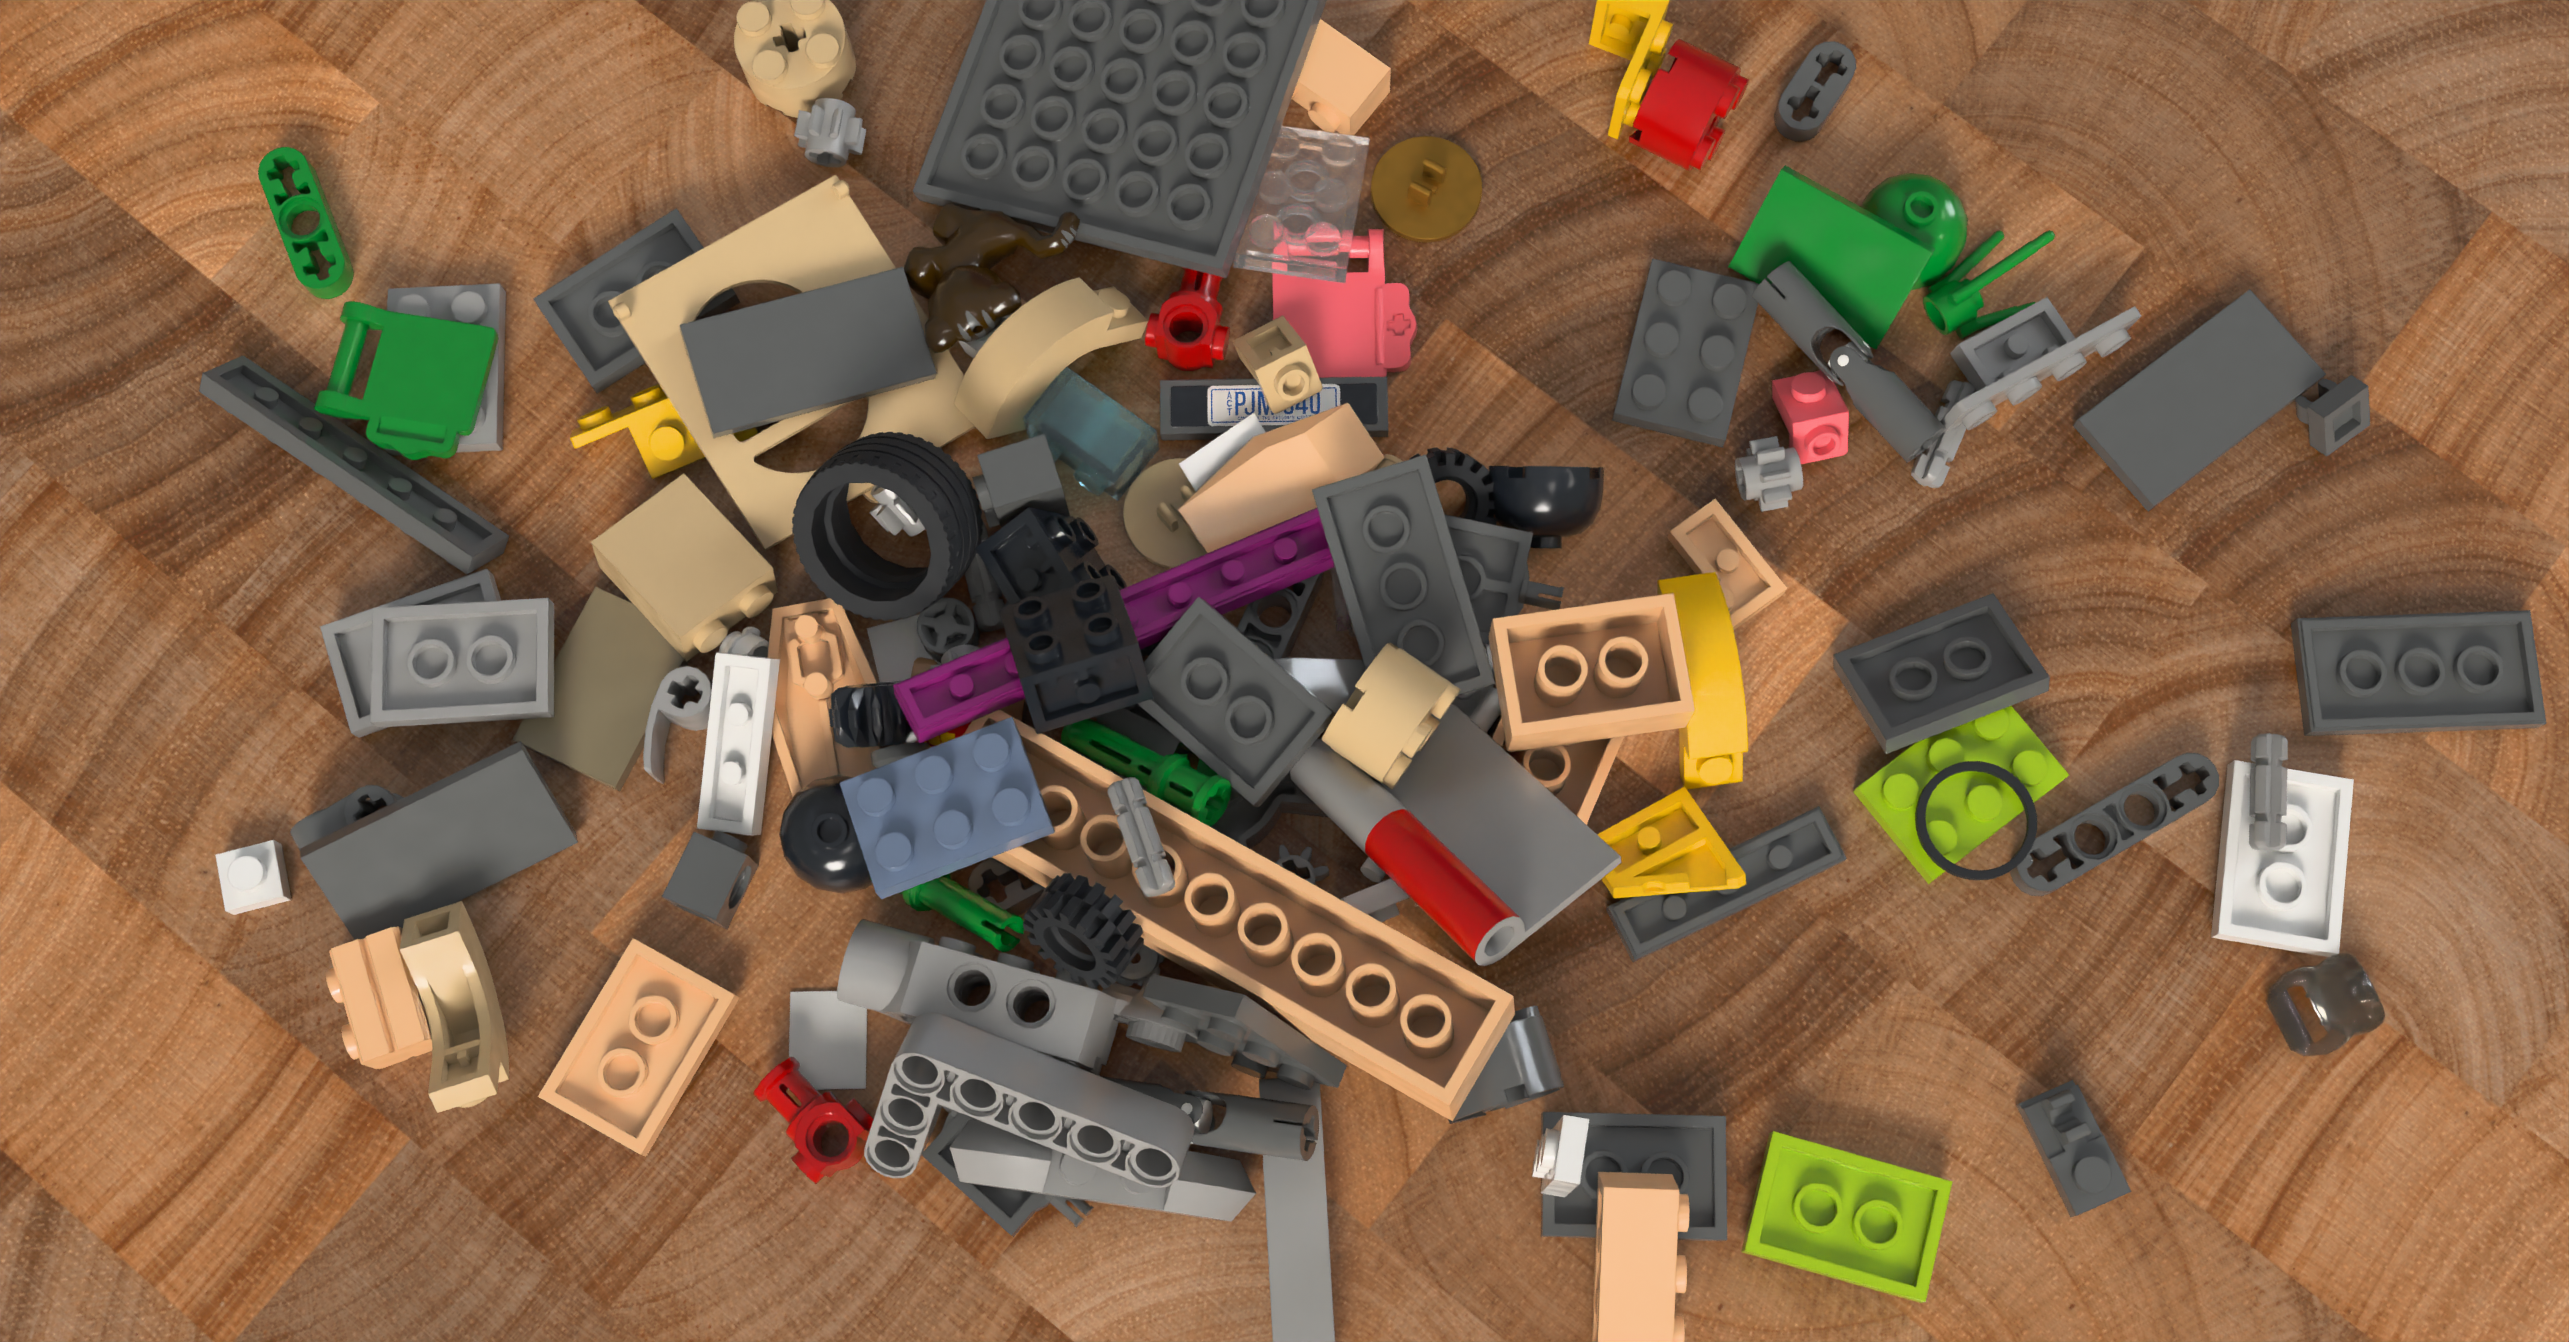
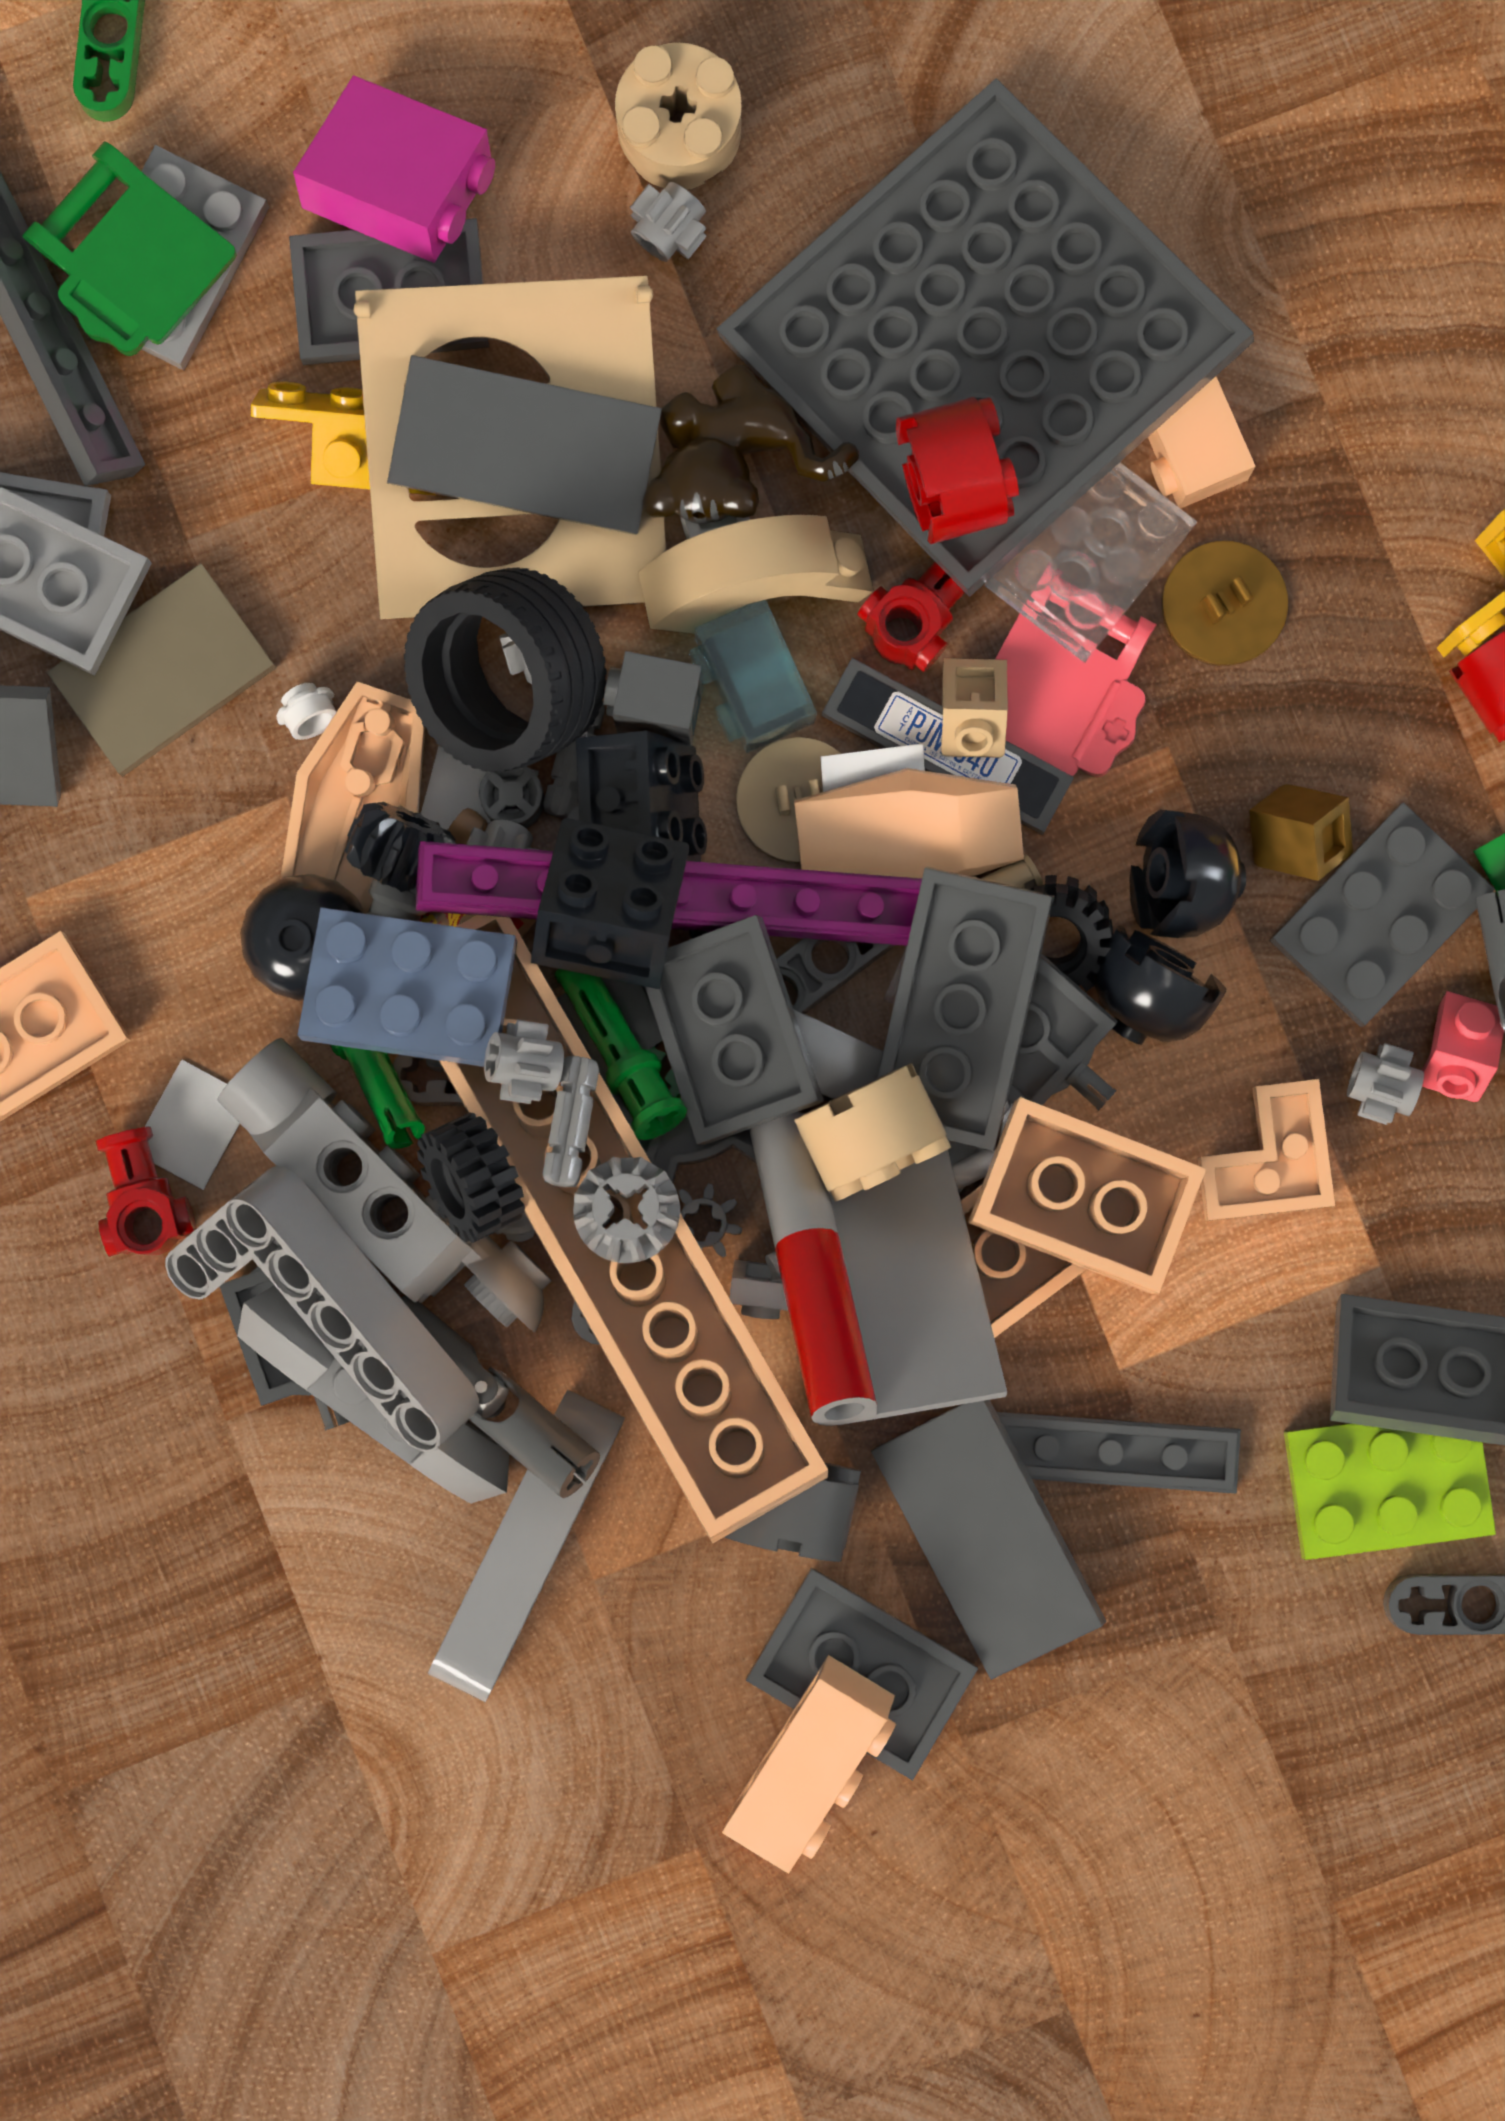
camera: 25 degrees right, 10 degrees up
tan brick [591,473,778,662] -> none
light grey panel [643,666,712,784] -> none
dark grey brick [662,830,759,930] -> none
white plate [697,652,780,836] -> none
dark grey plate [1142,974,1347,1090] -> none
white plate [1532,1115,1589,1197] -> none
yellow wing [1597,786,1746,898] -> none
yellow arch [1657,572,1748,790] -> none
lime plate [1741,1131,1953,1303] -> none
black piece [1915,761,2037,880] -> none
dark grey plate [2016,1080,2131,1217] -> none
none -> dark pink brick [293,75,495,263]
none -> light grey gear [484,1019,564,1104]
none -> light grey gear [573,1157,680,1263]
none -> dark grey tile [871,1400,1106,1680]
none -> red brick [896,397,1019,544]
none -> black cylinder [1129,809,1246,938]
none -> pearl gold panel [1249,784,1353,881]

